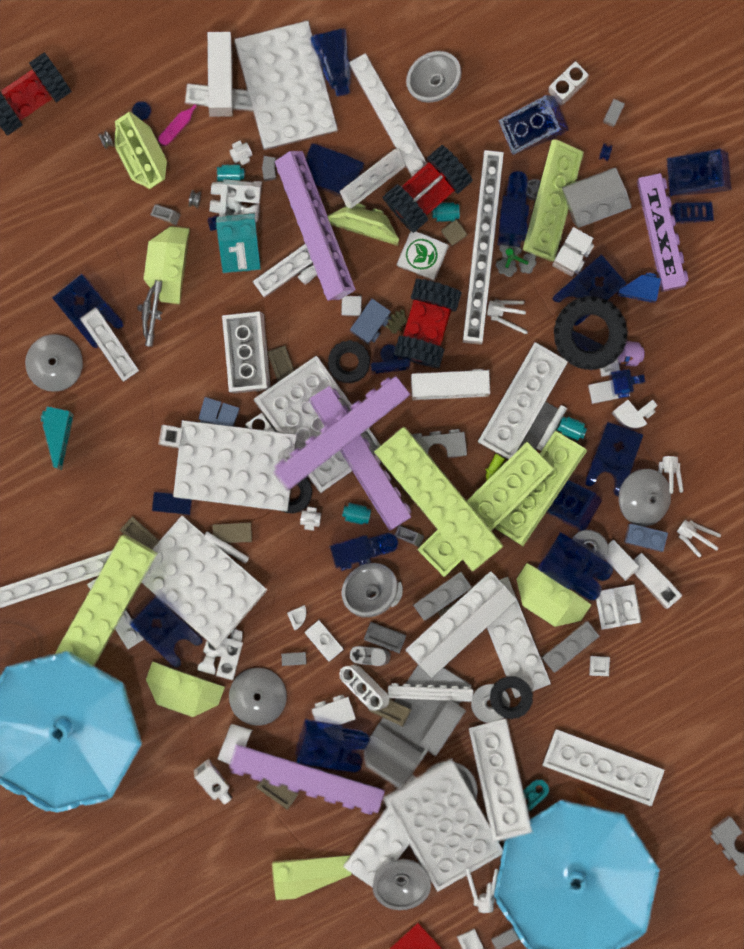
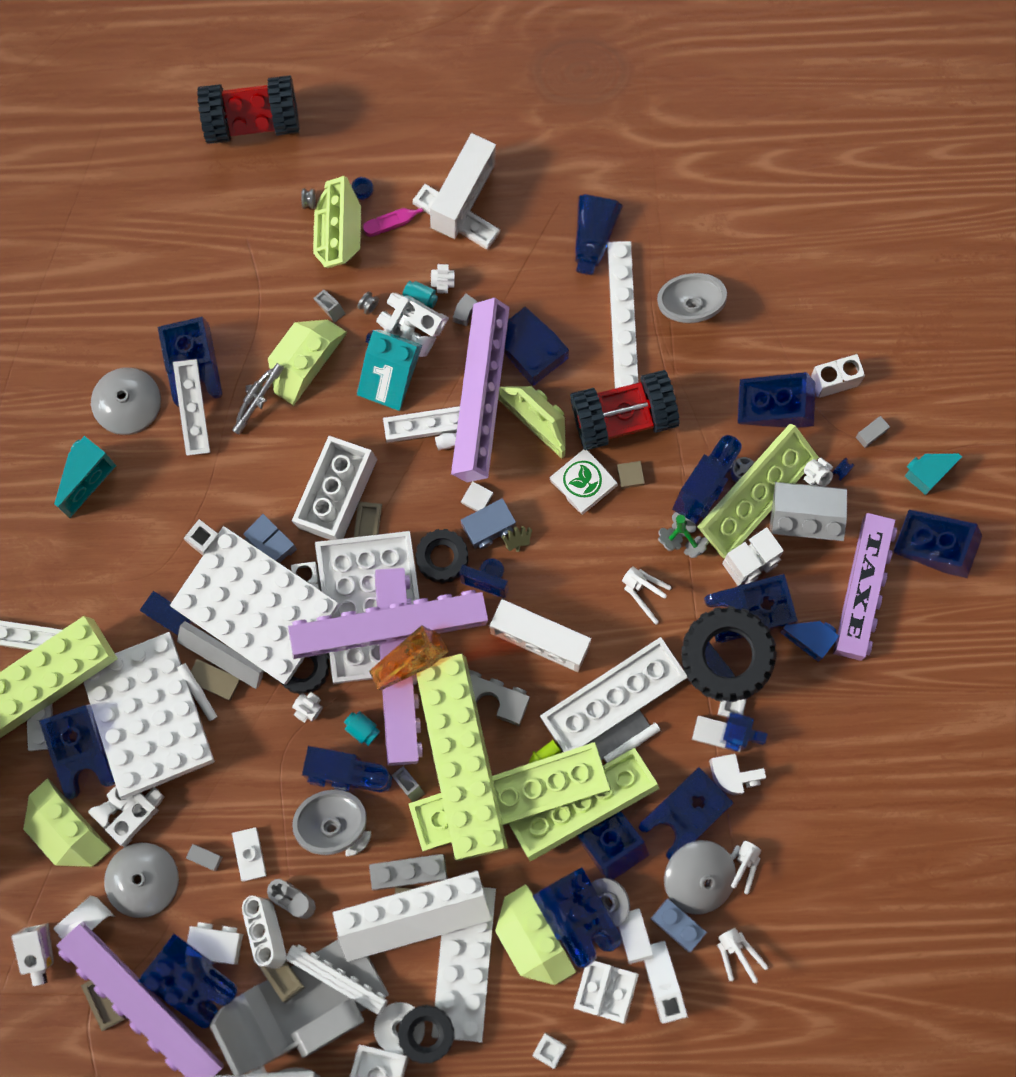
camera: 30 degrees right, 10 degrees down
dark tan tile [120,516,159,549] -> none
white plate [234,21,337,150] -> none
white tile [287,605,306,630] -> none
white plate [340,149,406,208] -> none
flat silver tile [364,622,406,654] -> none
plate [393,279,462,368] -> none
teal brick [432,202,460,222] -> none
white brick [463,150,504,344] -> none
light grey arch [541,621,599,673] -> none
teal brick [557,416,587,441] -> none
lavender head [617,341,644,366] -> none
clear blue slope [672,202,714,224] -> none
none -> light grey tile [177,621,264,689]
none -> clear orange slope [369,625,448,691]
none -> white gear [804,458,833,486]
none -> teal slope [905,453,962,495]

